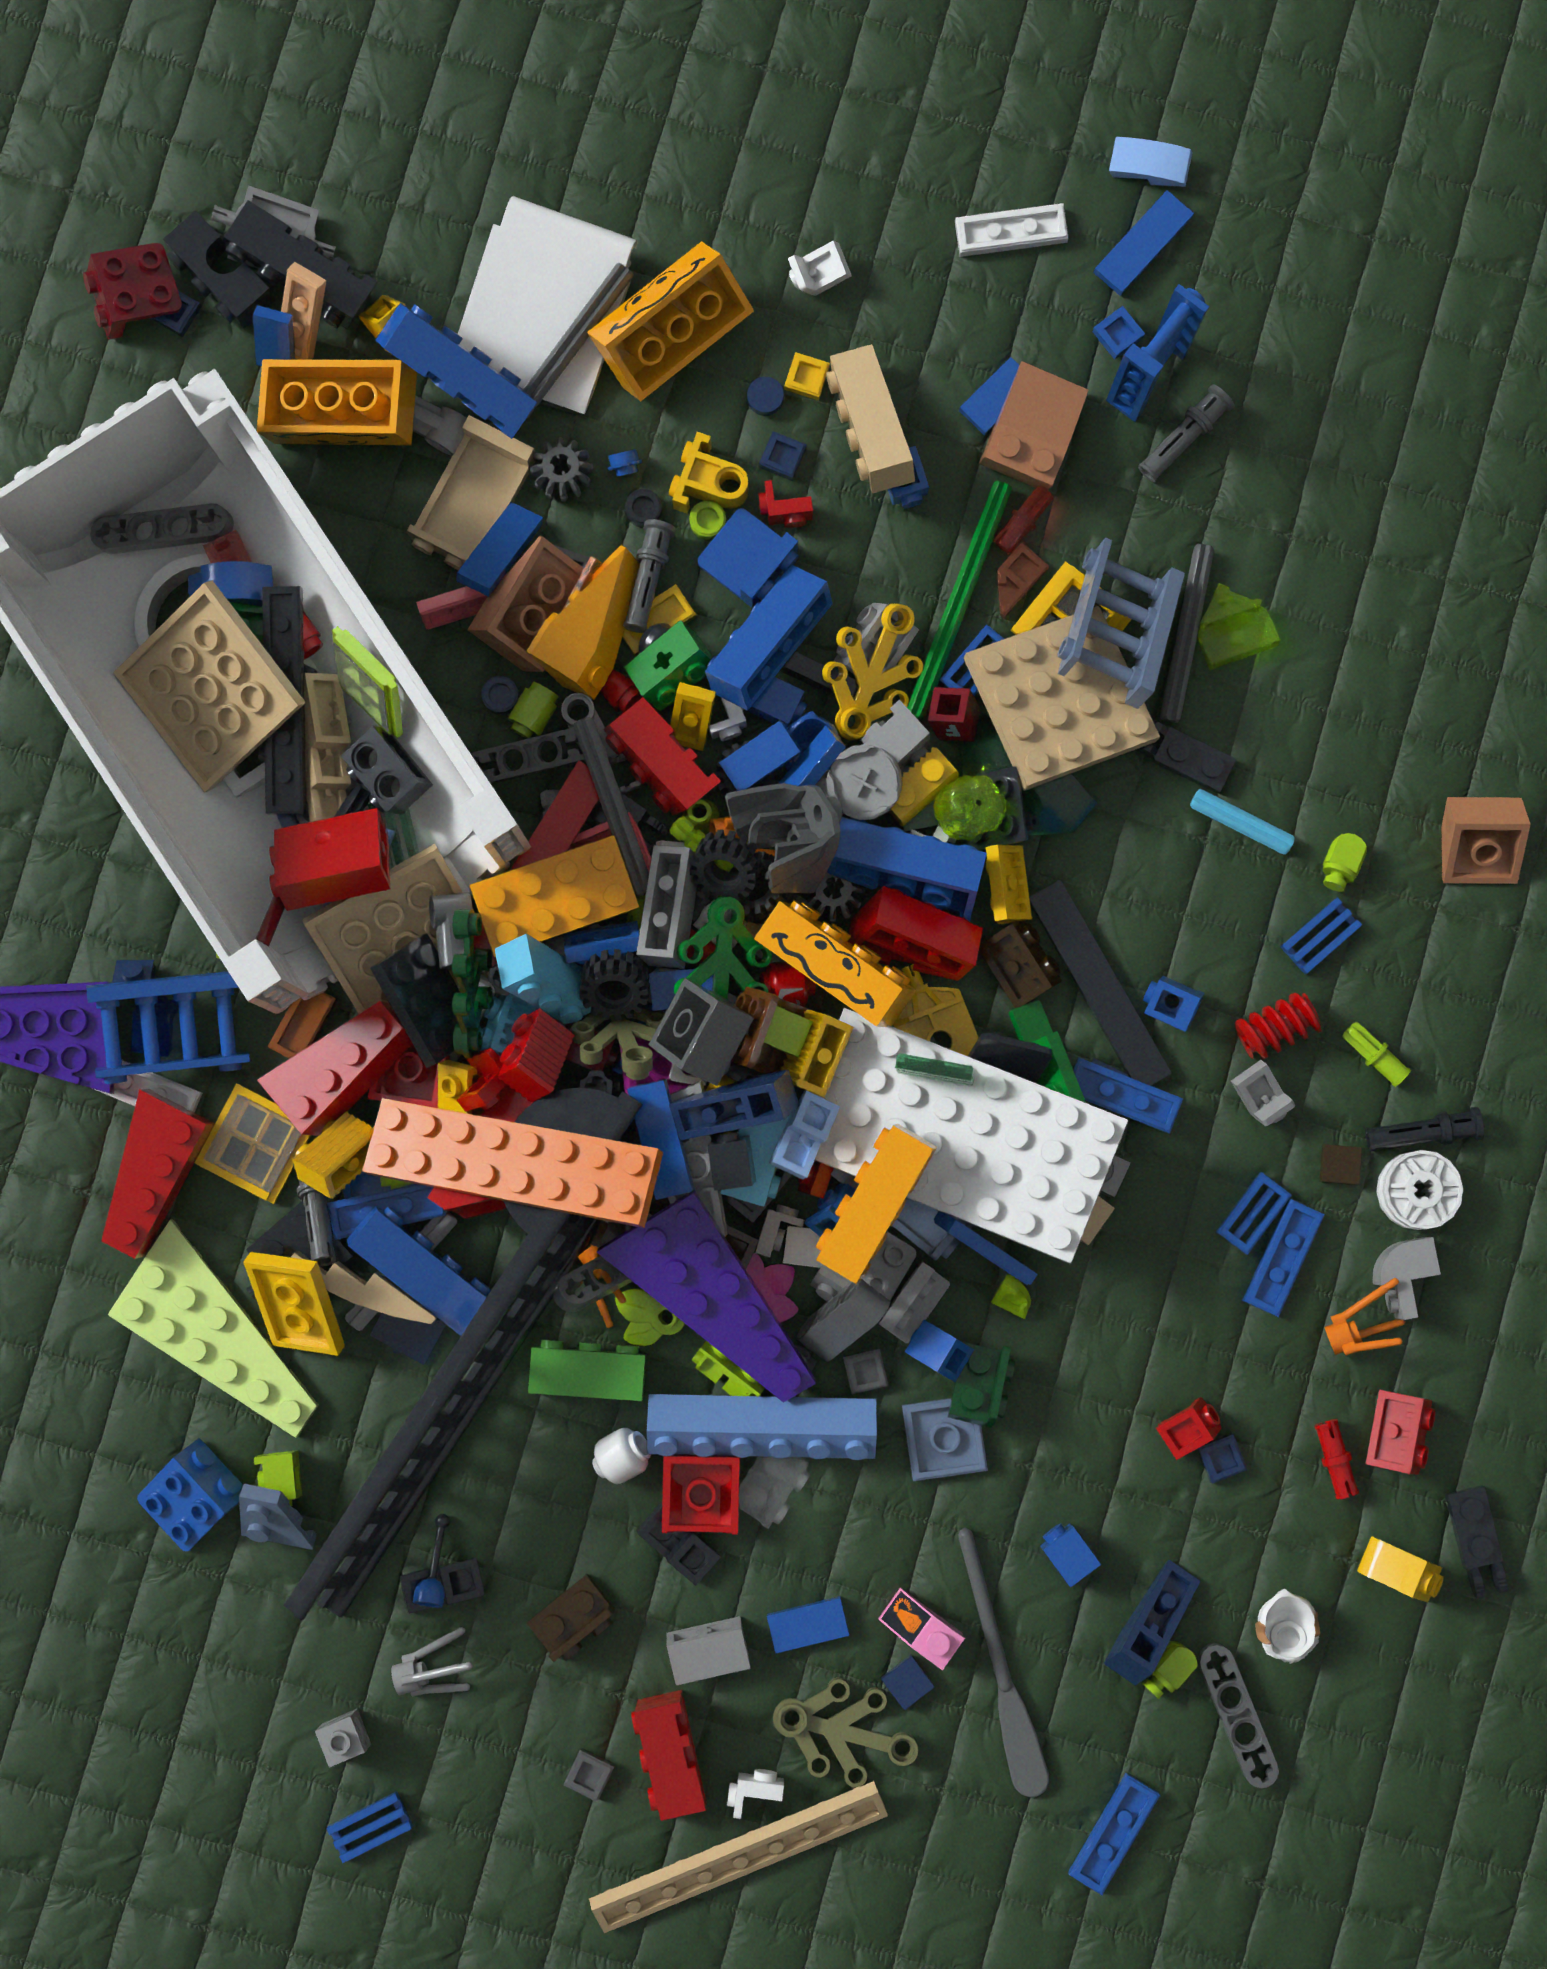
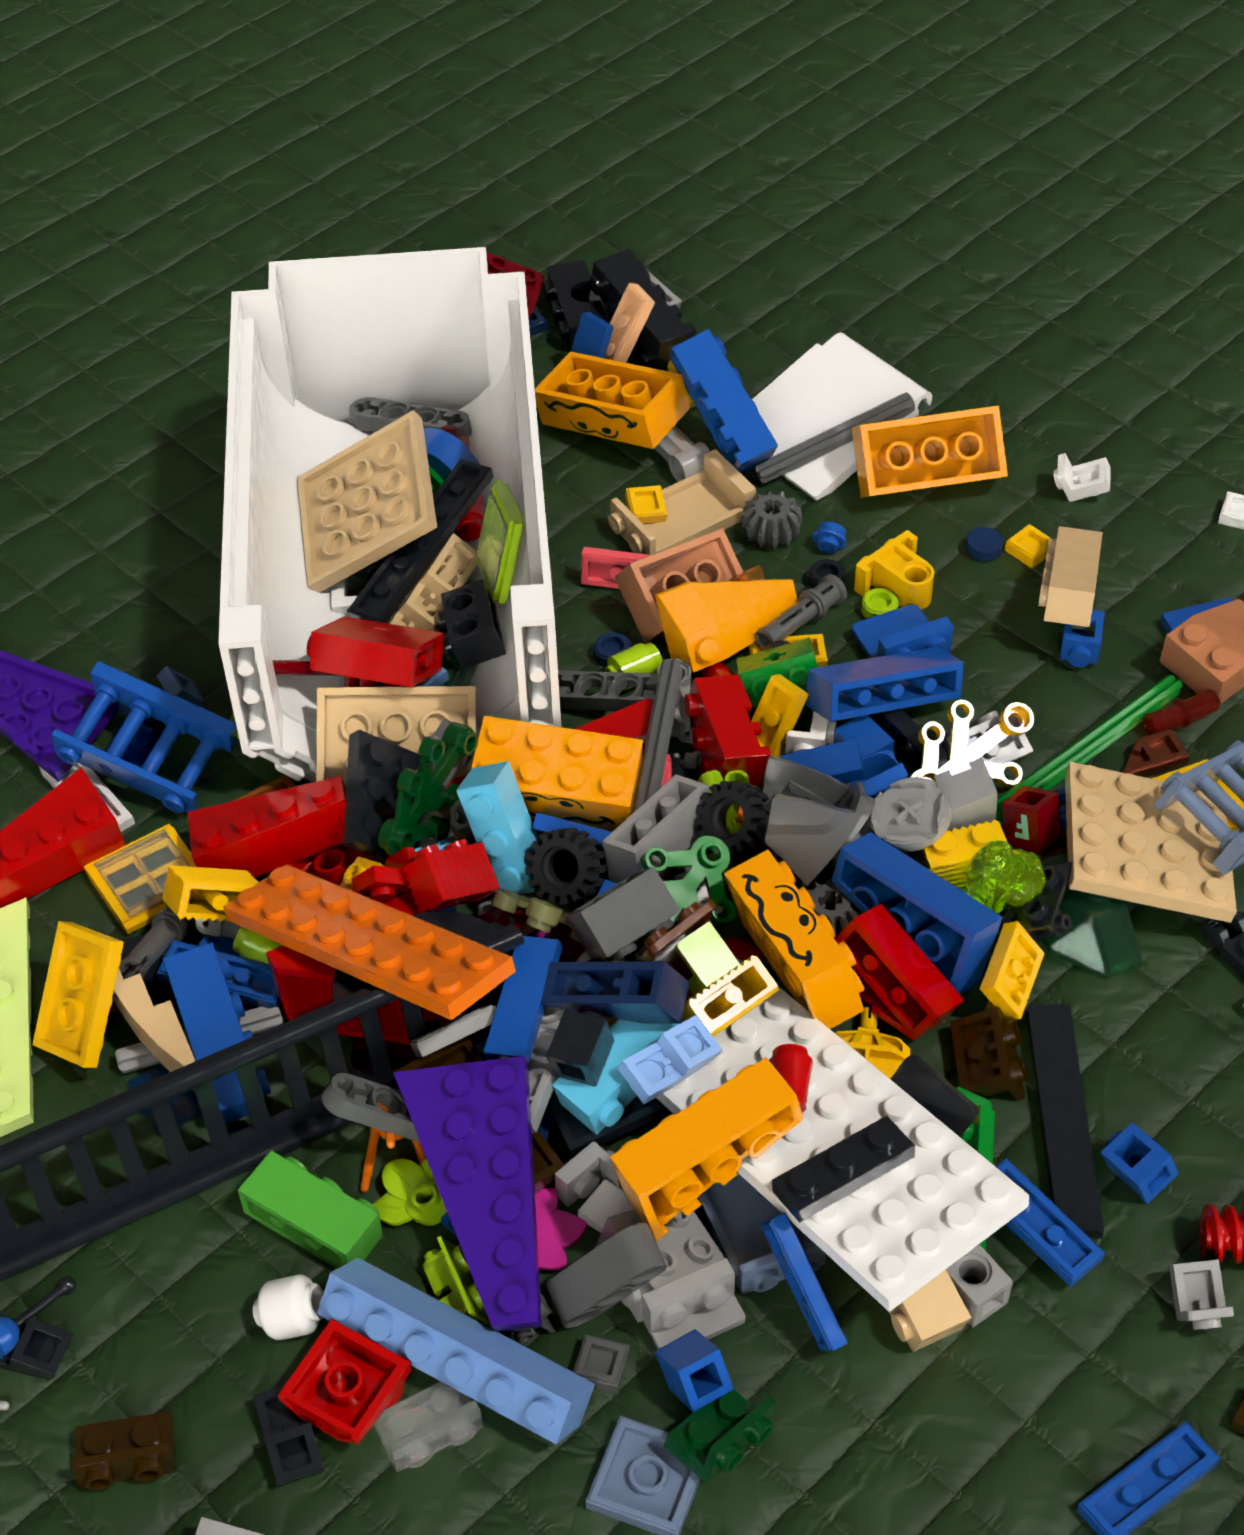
camera: 30 degrees right, 35 degrees down
blue tile [456,502,543,597] -> none
red bracket [758,480,813,528] -> none
dark blue tile [759,431,807,481] -> none
clear green tile [895,1053,976,1087] -> none
lime tile [991,1273,1031,1319] -> none
blue tile [1216,1172,1292,1255] -> none
none -> medium blue plate [157,666,206,707]
none -> yellow tile [625,485,667,524]
none -> red cone [769,1044,813,1113]
none -> black plate [772,1115,915,1223]

